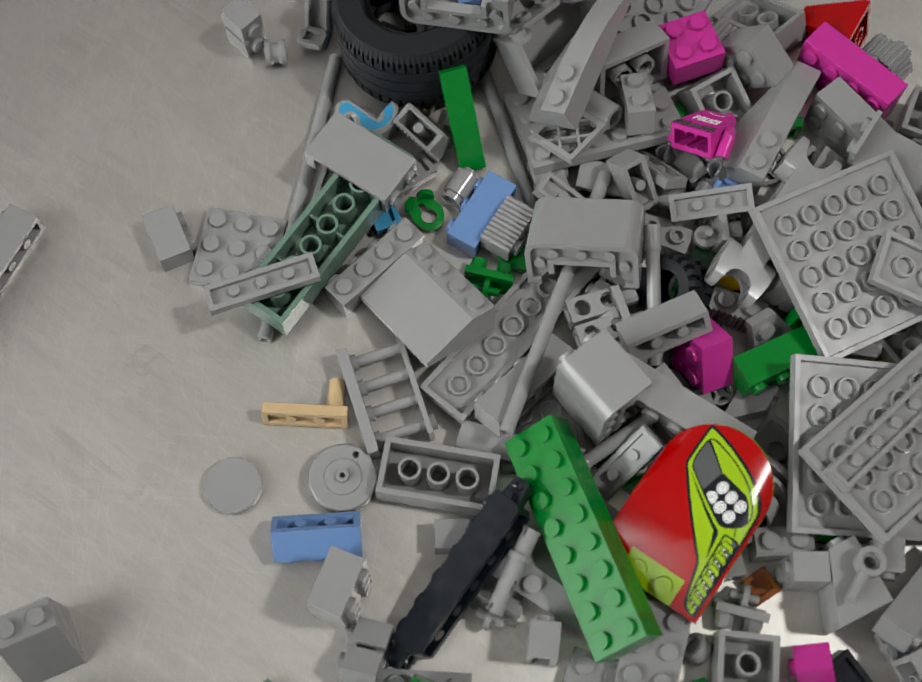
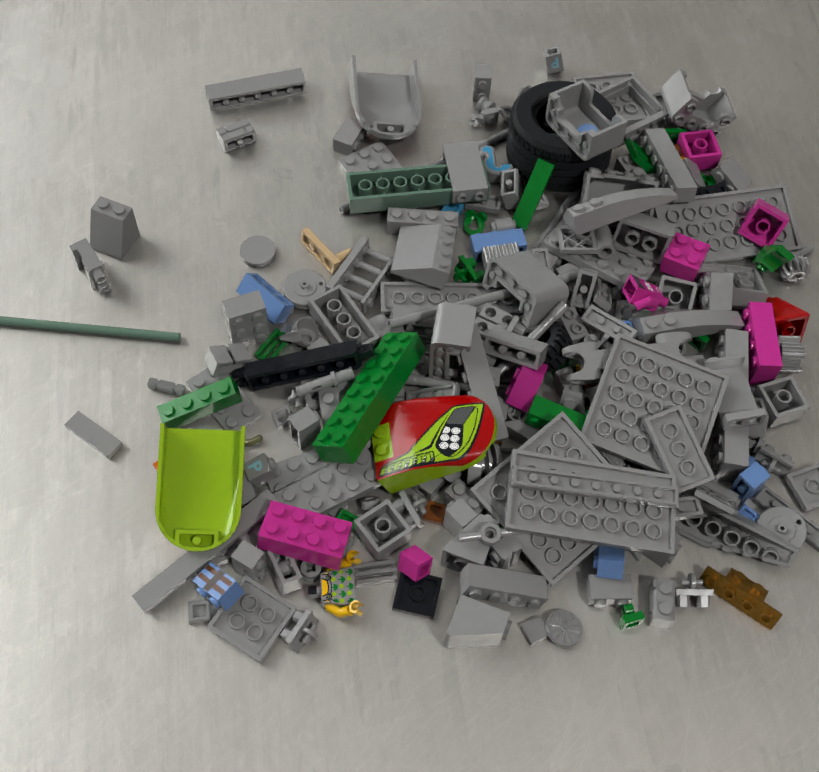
camera: 45 degrees right, 10 degrees down
light grey plate [202,252,321,316] -> none
light grey brick [619,72,656,136] -> none
none -> light grey brick [216,118,256,153]
none -> green tile [254,328,290,360]
none -> light grey tile [270,405,293,430]
none -> light grey piece [279,315,321,348]
none -> light grey windscreen [348,55,422,140]
none -> light grey plate [470,107,499,127]

